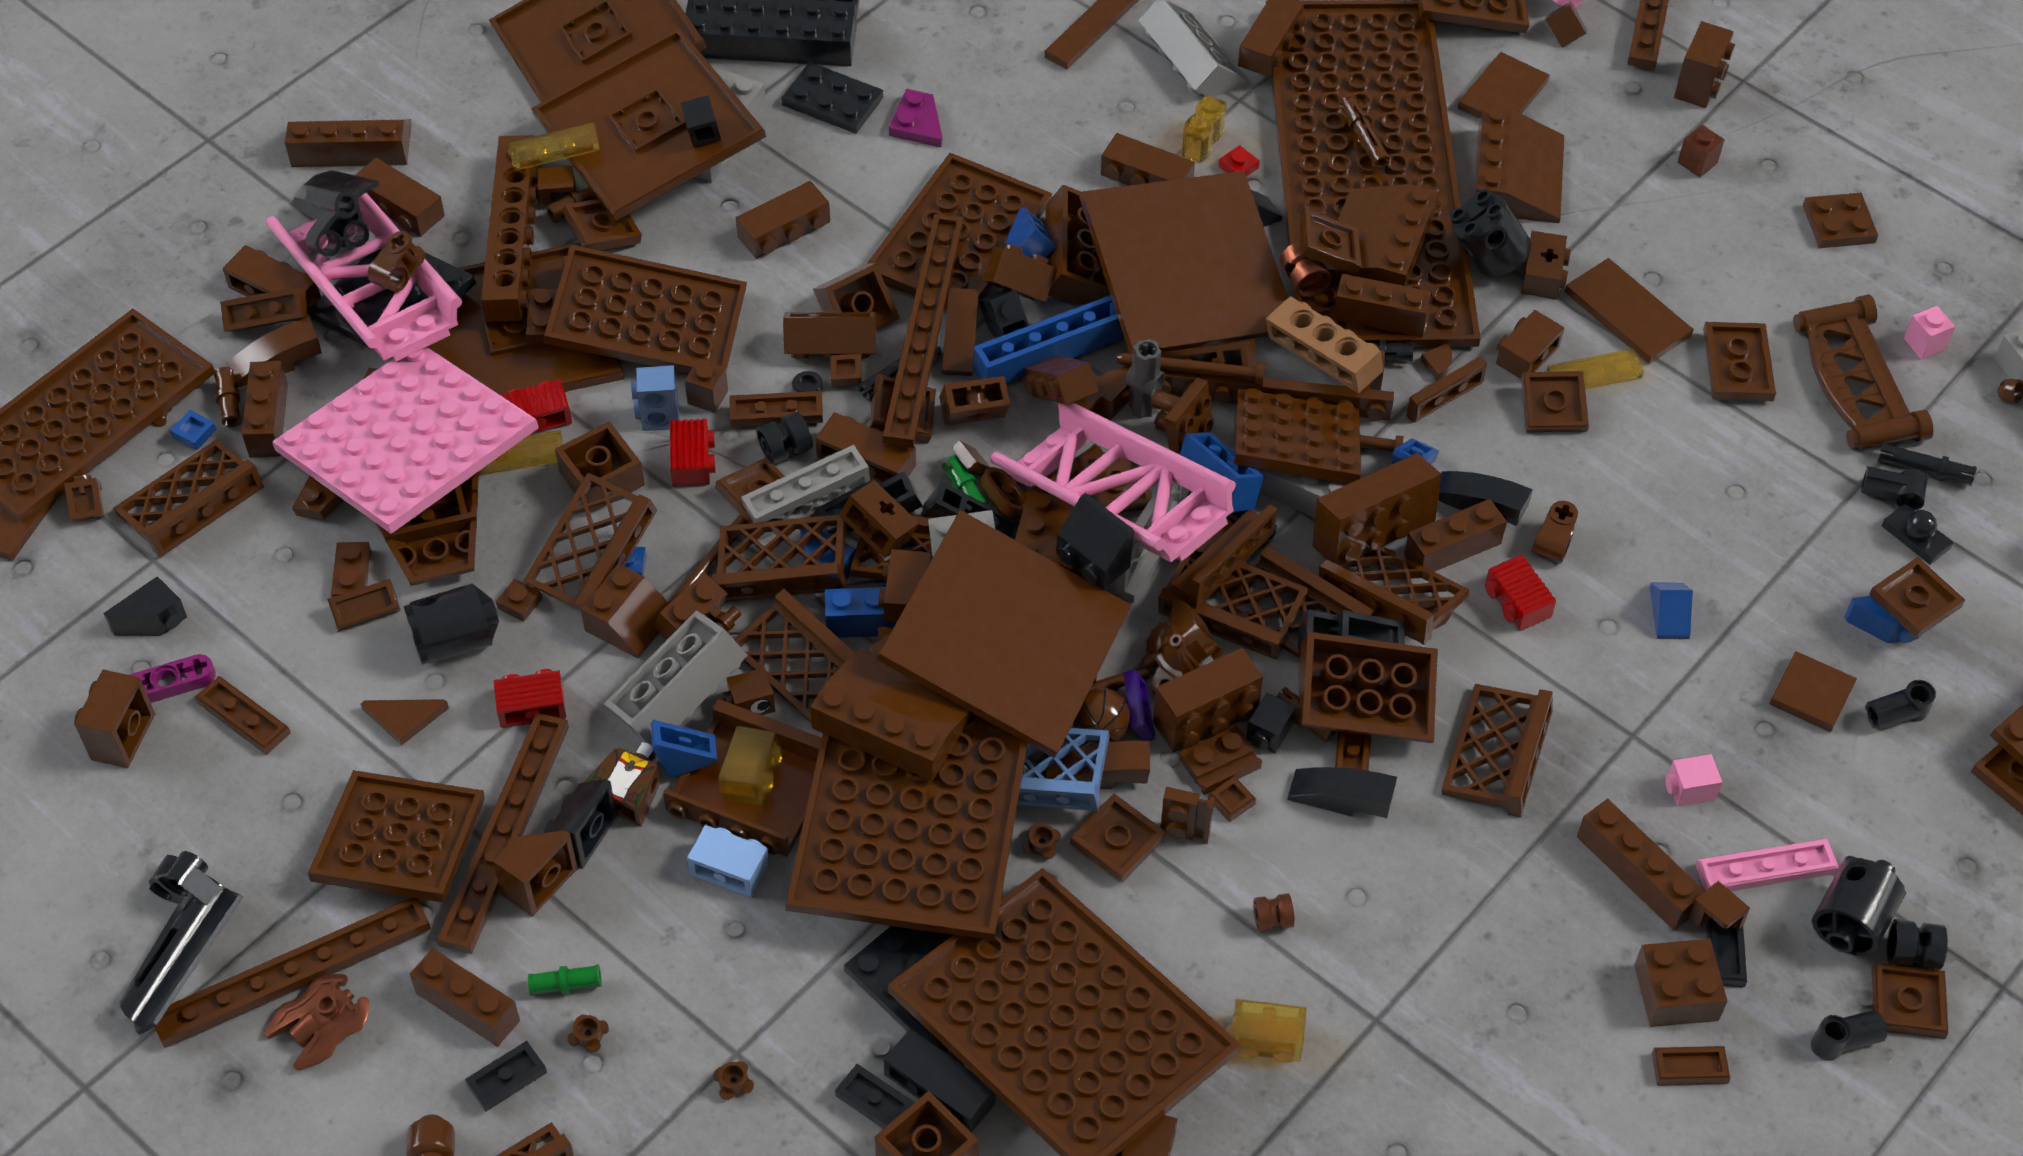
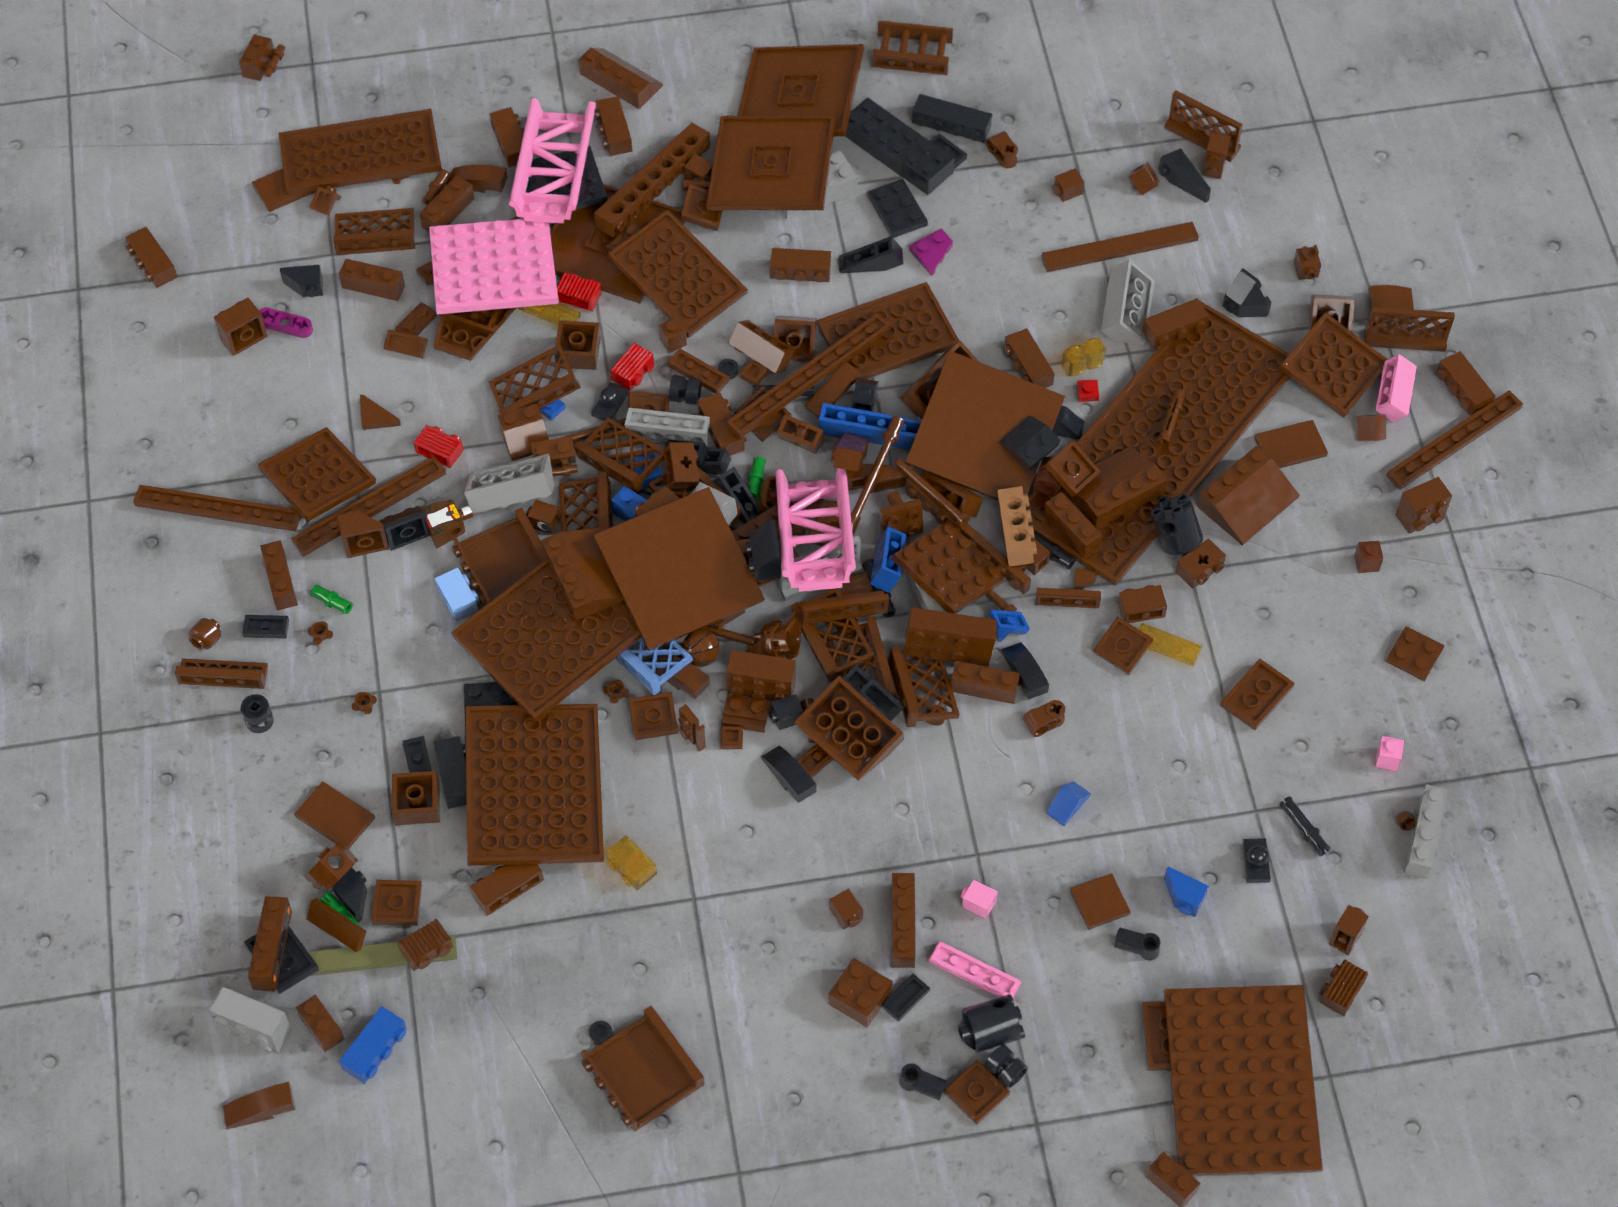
camera: 40 degrees right, 5 degrees up
black panel [119,851,243,1035] -> none
blue plate [170,410,217,451] -> none
reddish brown tile [195,676,291,755] -> none
reddish brown plate [220,287,308,332] -> none
copper piece [264,974,369,1071] -> none
black panel [290,170,379,257] -> none
reddish brown piece [368,231,426,292] -> none
black cylinder [403,583,499,665] -> none
reddish brown plate [496,579,542,622] -> none
clear yellow tile [509,122,600,171] -> none
medium blue brick [631,365,679,431] -> none
blue slope [651,720,717,778] -> none
black brick [680,95,721,147] -> none
clear yellow brick [718,726,782,805] -> none
reddish brown tile [952,440,990,476] -> none
reddish brown brick [982,243,1057,302] -> none
blue slope [1005,206,1057,258] -> none
dark purple plate [1123,669,1155,741] -> none
dark grey piece [1125,338,1166,419] -> none
copper wheel [1253,893,1294,931] -> none
reddish brown fence [1442,684,1553,817] -> none
red brick [1485,555,1556,631] -> none
reddish brown tile [1565,258,1694,364] -> none
reddish brown tile [1652,1046,1730,1086] -> none
reddish brown panel [1688,881,1750,930] -> none
reddish brown piece [1793,294,1933,450] -> none
black piece [1861,466,1928,511] -> none
reddish brown plate [1869,557,1965,638] -> none
none -> reddish brown brick [339,259,405,301]
none -> black tile [591,382,629,421]
none -> reddish brown brick [829,888,863,930]
none -> reddish brown bar [837,416,904,558]
none -> black slope [839,236,904,273]
none -> black slope [999,416,1061,473]

